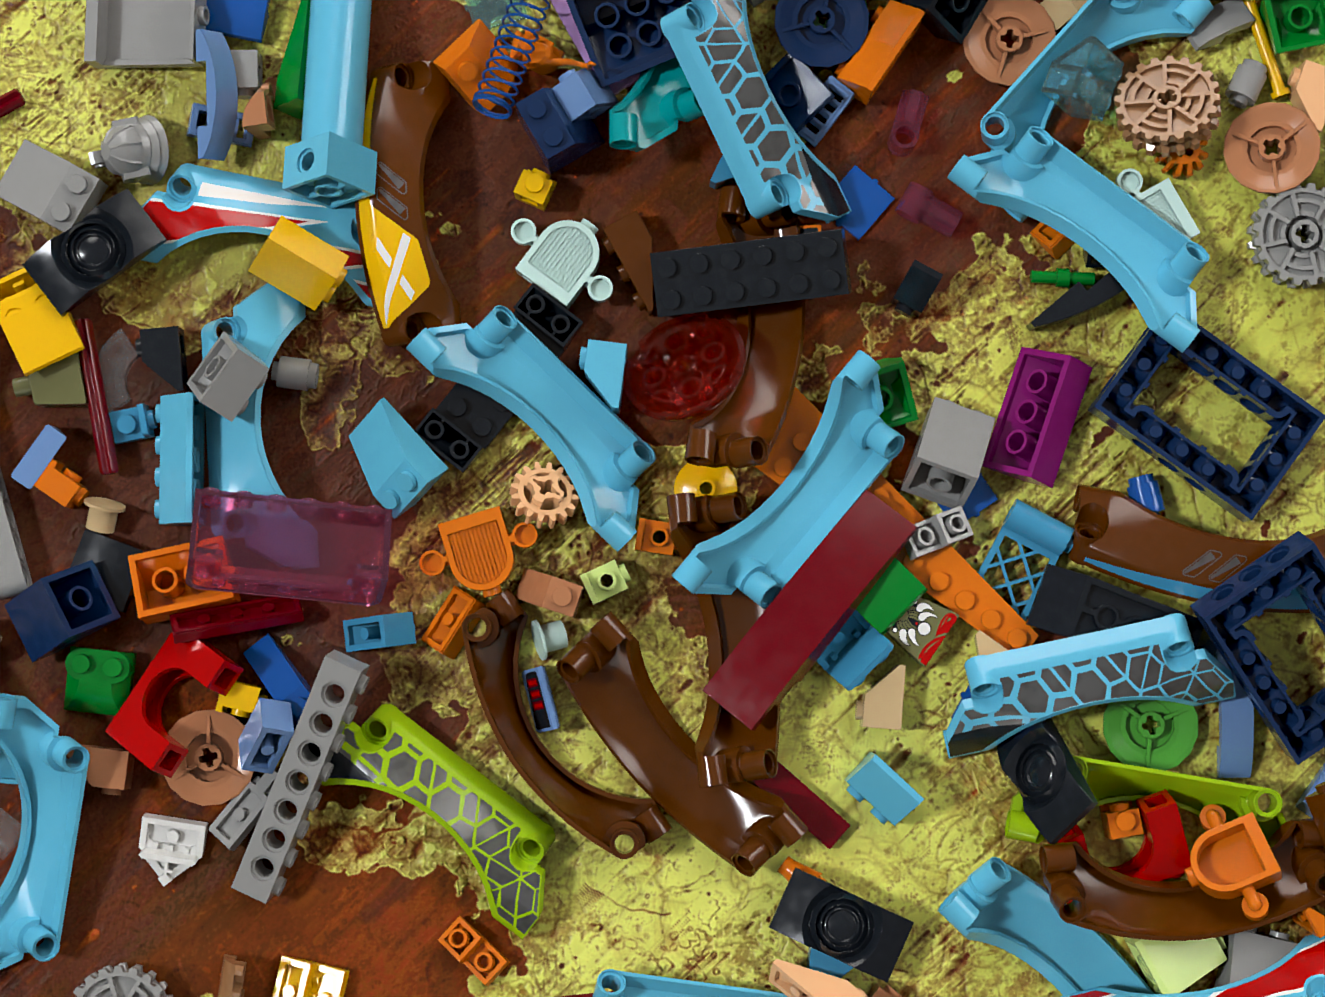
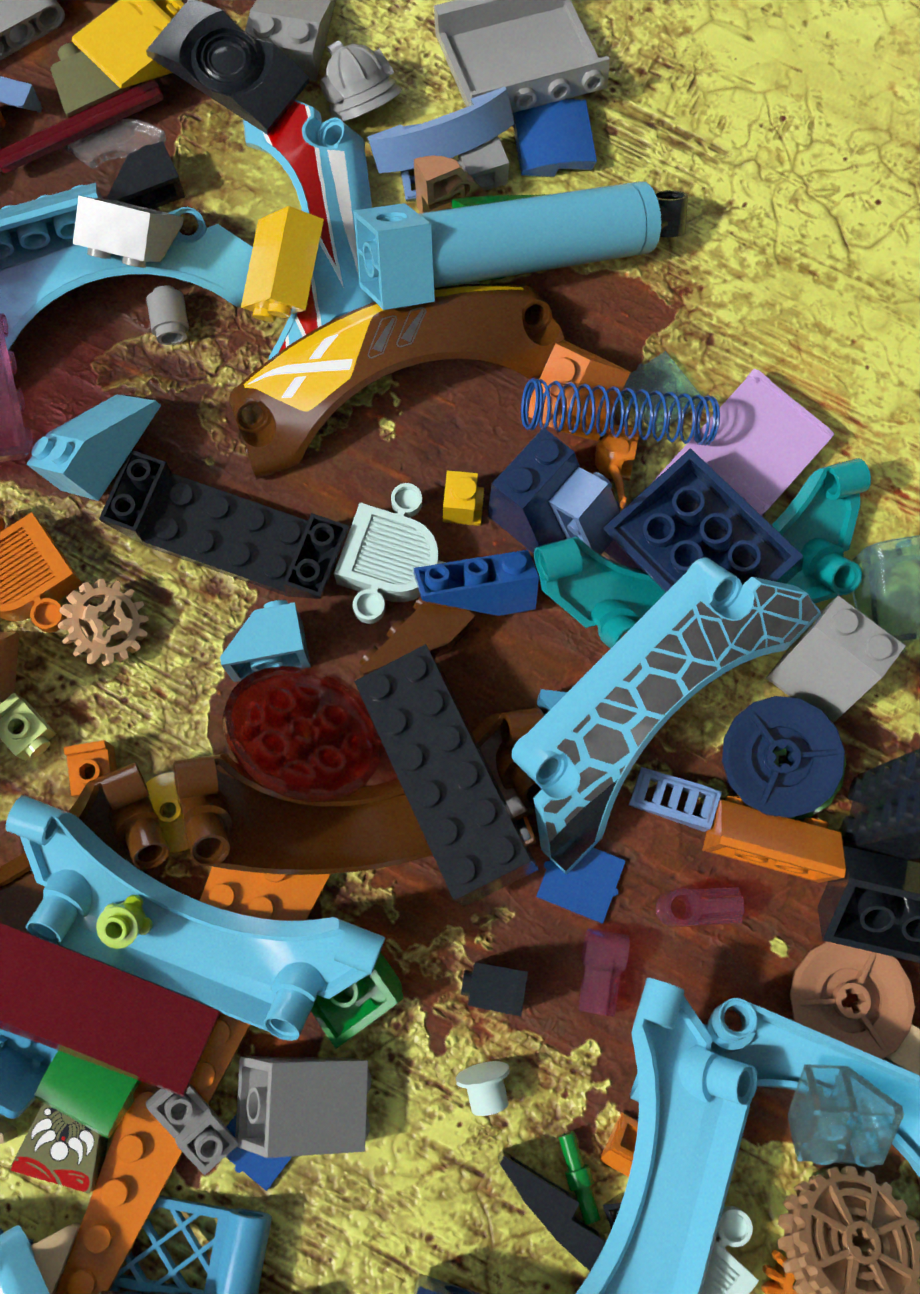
camera: 70 degrees right, 10 degrees down
dark azure bracket [109,403,158,445] -> none
medium azure panel [406,305,656,552] -> none
dark blue plate [765,53,835,134] -> none
magenta slope [982,347,1093,488] -> none
none -> lime brick [96,894,153,949]
none -> blue slope [413,550,539,616]
none -> light aqua piece [455,1061,510,1116]

